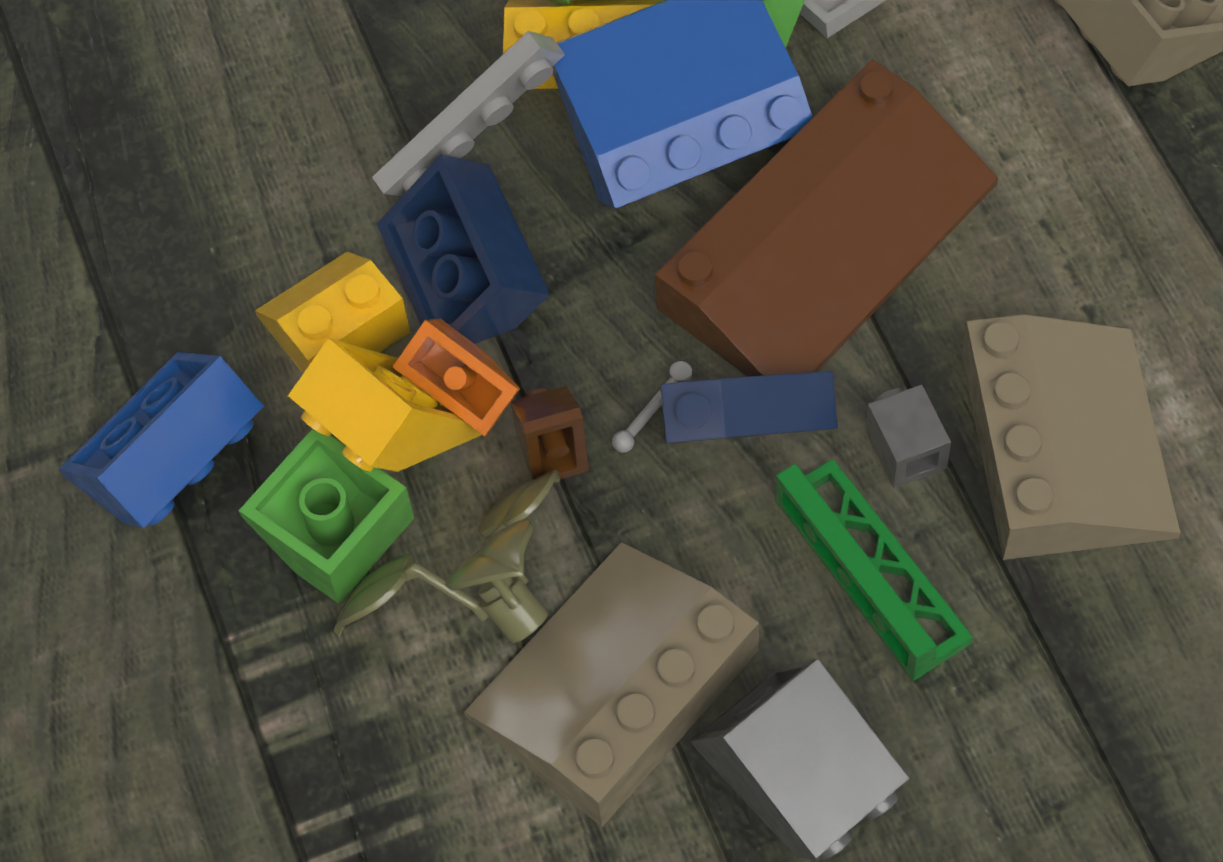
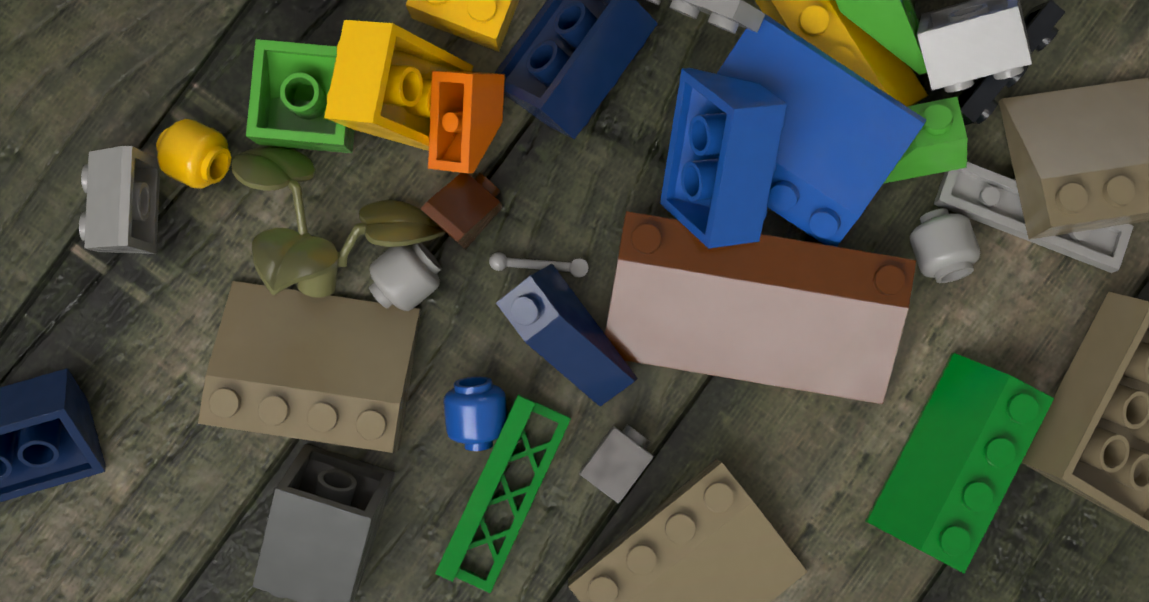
camera: 55 degrees right, 25 degrees up
none -> light grey slope [79,146,160,254]
none -> yellow head [156,119,231,189]
none -> light grey head [369,243,442,311]
none -> blue head [443,376,508,451]
none -> blue slope [660,68,787,249]
none -> green slope [865,353,1054,574]
none -> light grey head [910,208,980,283]

